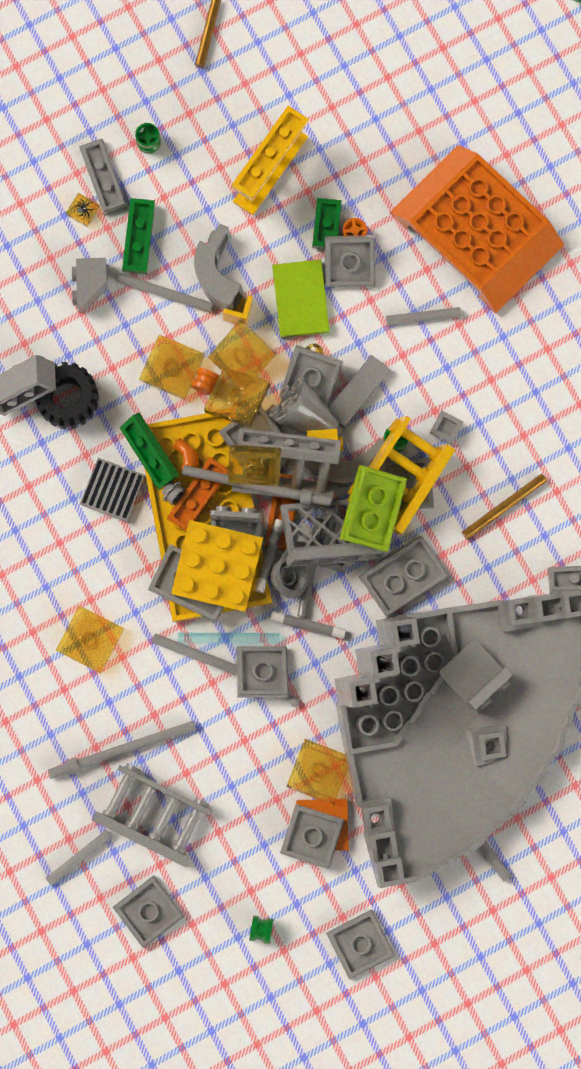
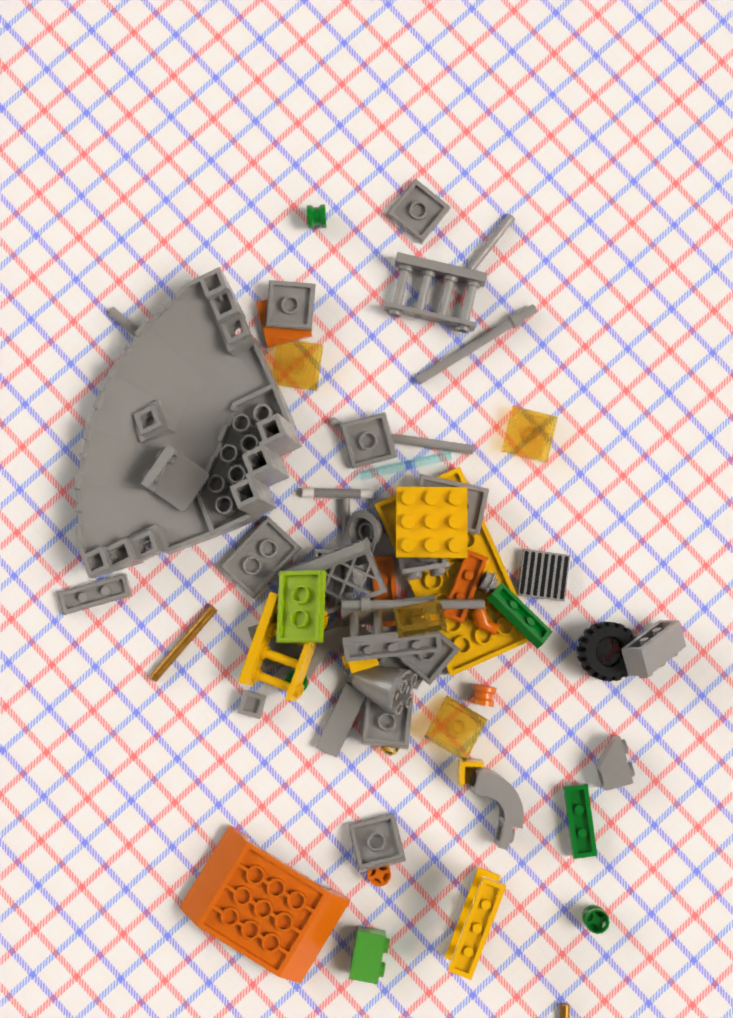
camera: 160 degrees right, 5 degrees up
clear yellow tile [66,193,100,227] -> none
light grey tile [79,138,127,215] -> none
light grey bar [117,273,214,312] -> none
clear yellow plate [139,334,205,400] -> none
clear yellow plate [204,367,270,428] -> none
light grey bar [254,519,283,593] -> none
lime tile [272,259,330,338] -> none
green plate [312,198,342,249] -> none
light grey tile [326,909,395,980] -> none
light grey bar [386,307,461,326] -> none
none -> bright green brick [349,926,390,984]

